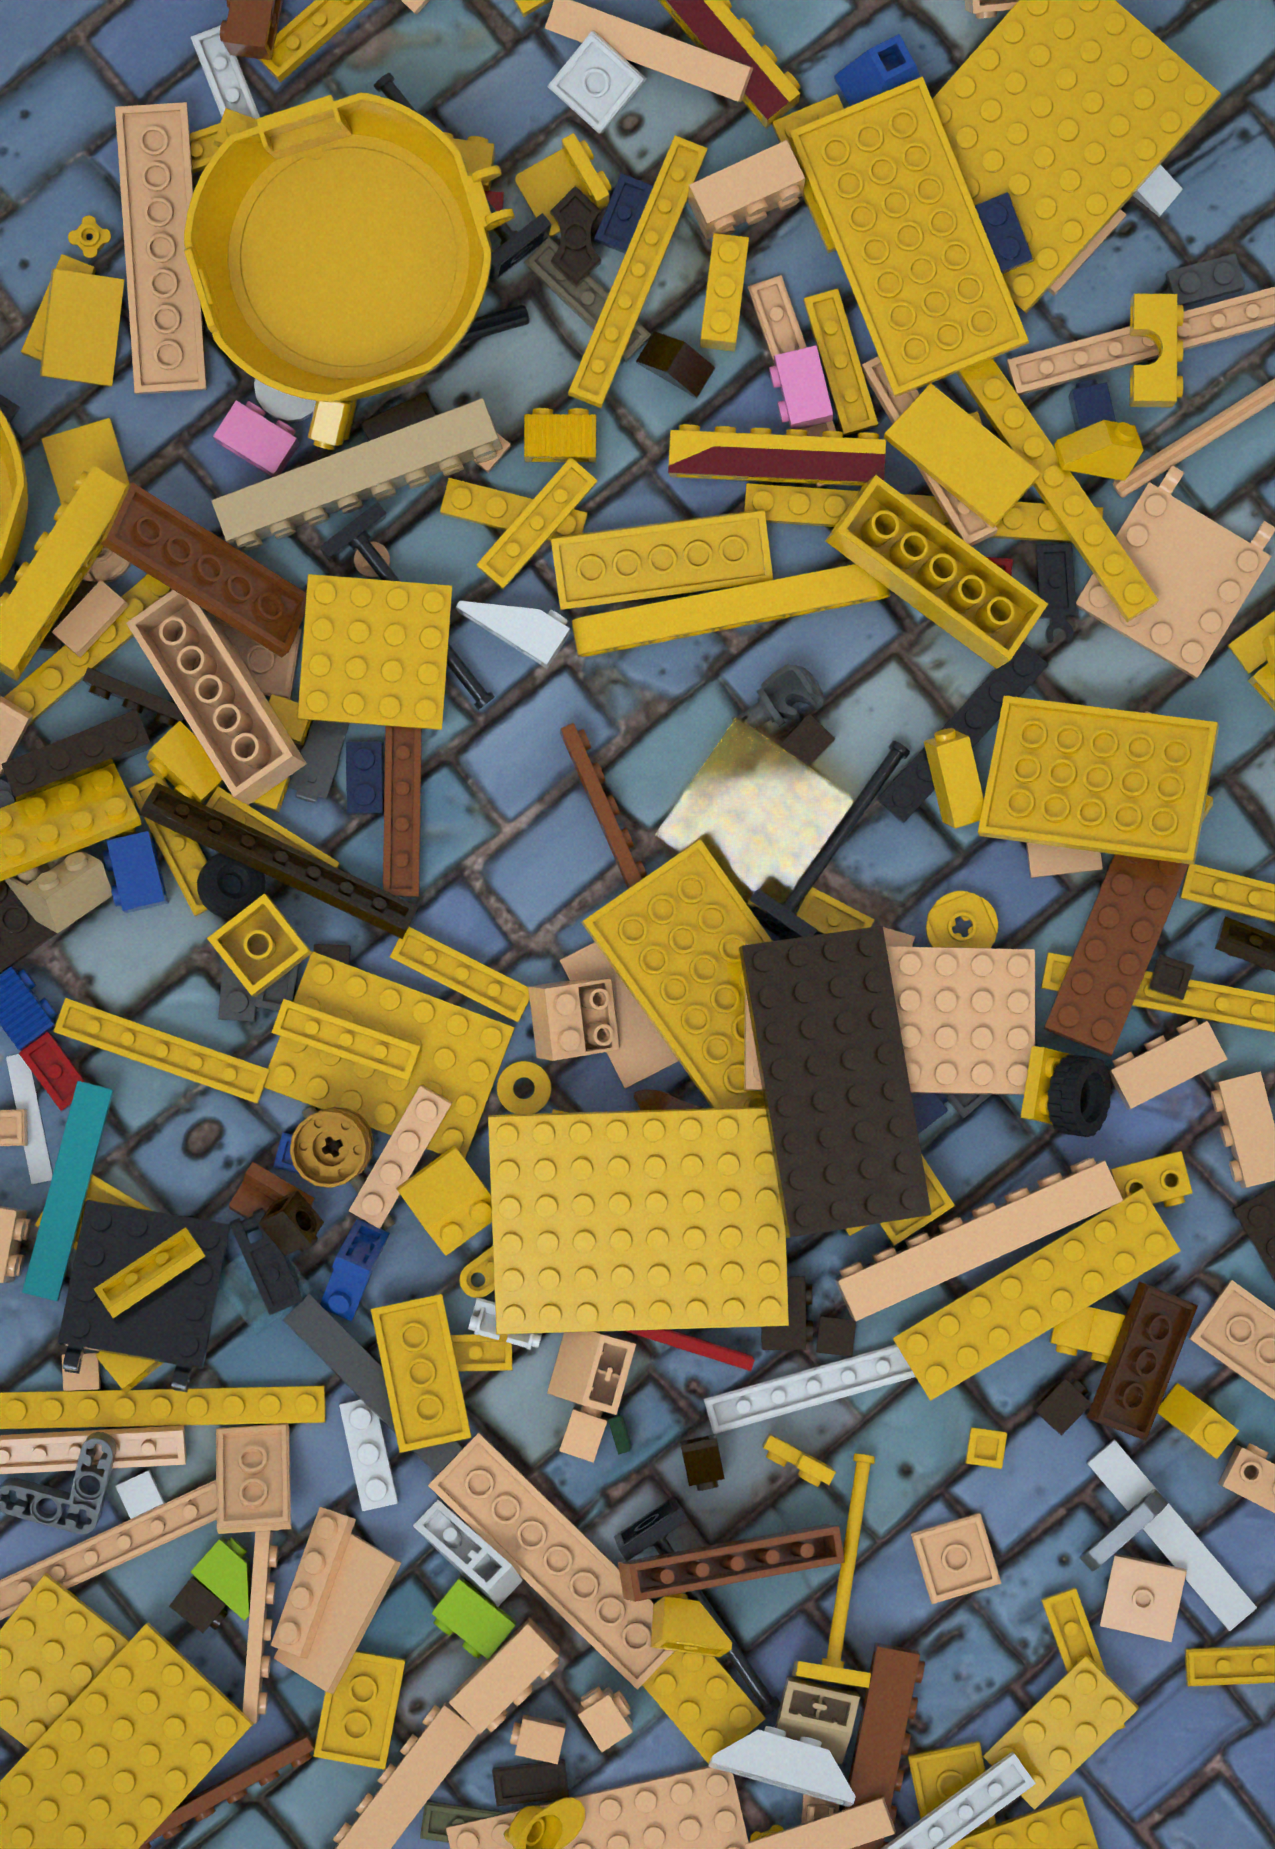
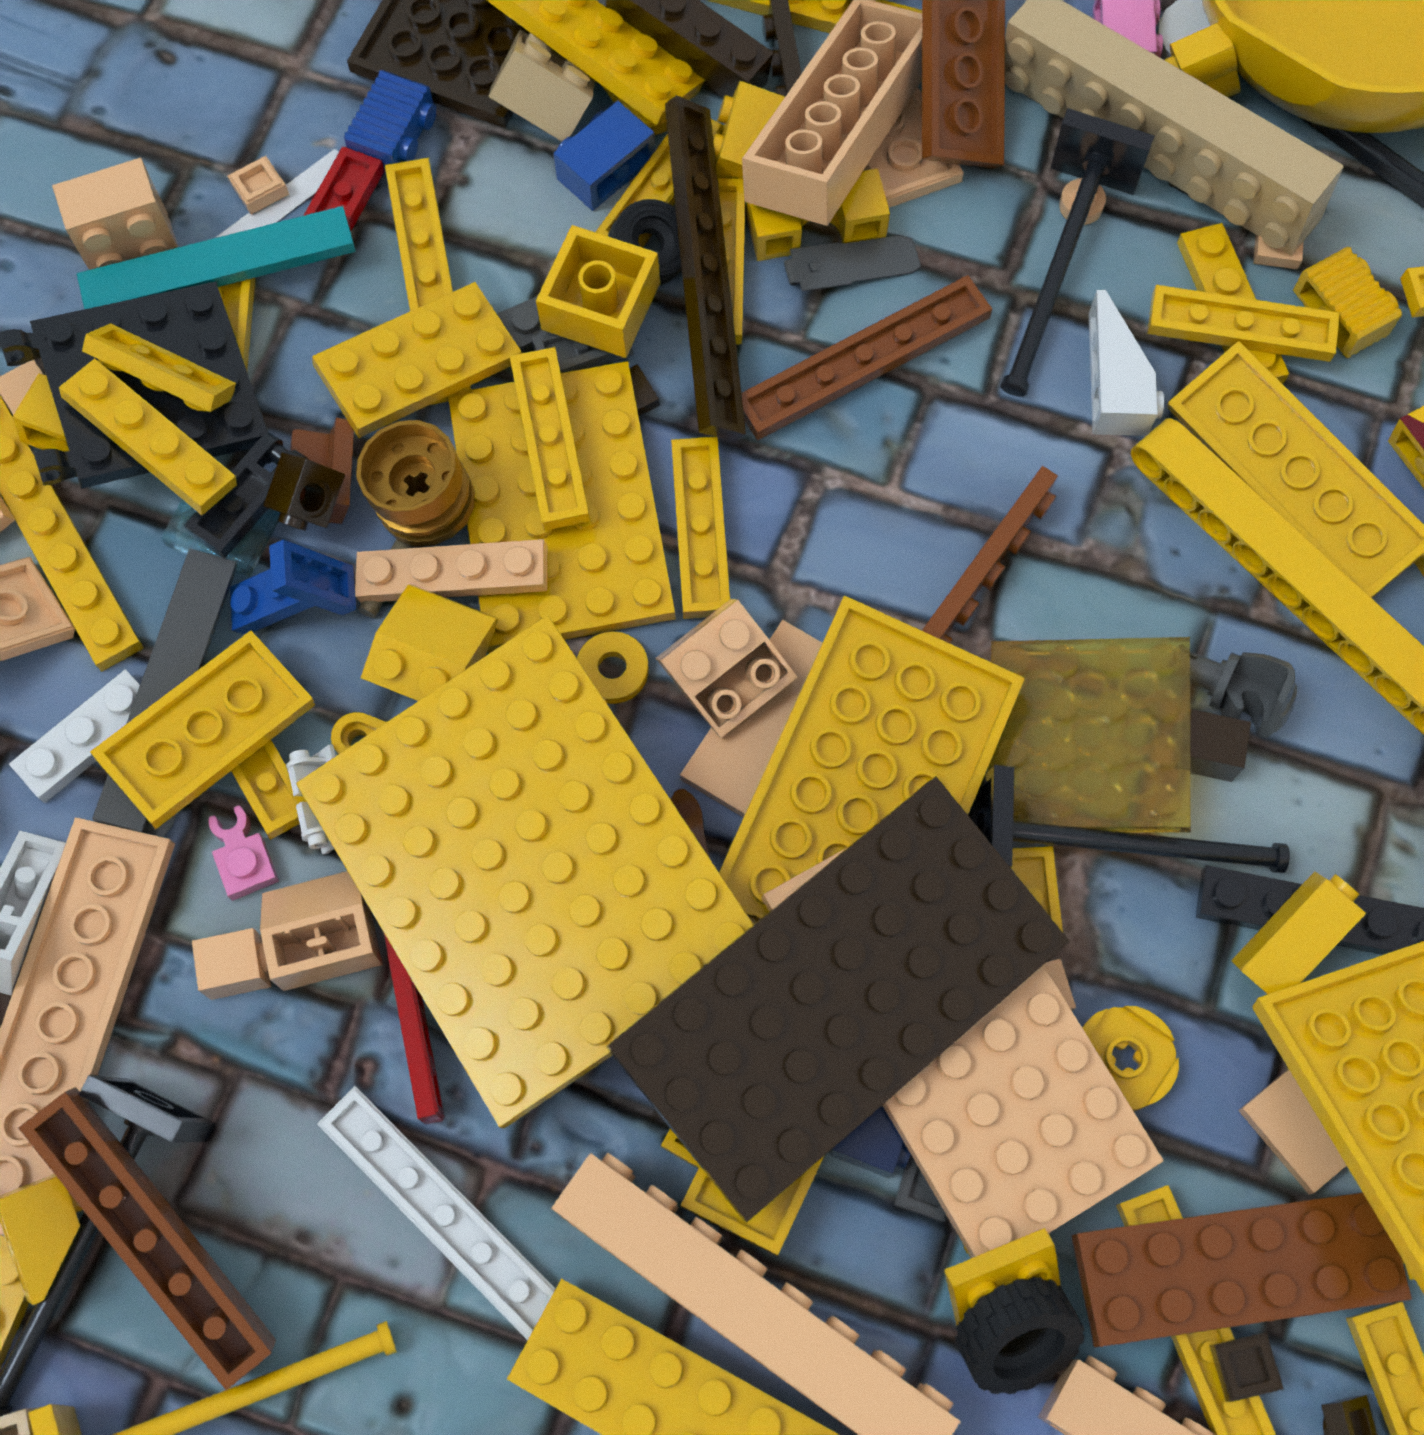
camera: 60 degrees right, 15 degrees down
yellow plate [297,574,452,730] -> none
dark blue plate [346,741,384,815] -> none
dark green tile [608,1414,632,1455] -> none
dark brown slope [680,1434,725,1491] -> none
dark brown brick [761,1276,813,1350] -> none
yellow plate [762,1433,836,1487] -> none
dark brown tile [816,1316,856,1357] -> none
none -> yellow plate [59,358,237,515]
none -> bright pink plate [209,805,279,901]
none -> yellow plate [312,282,522,438]

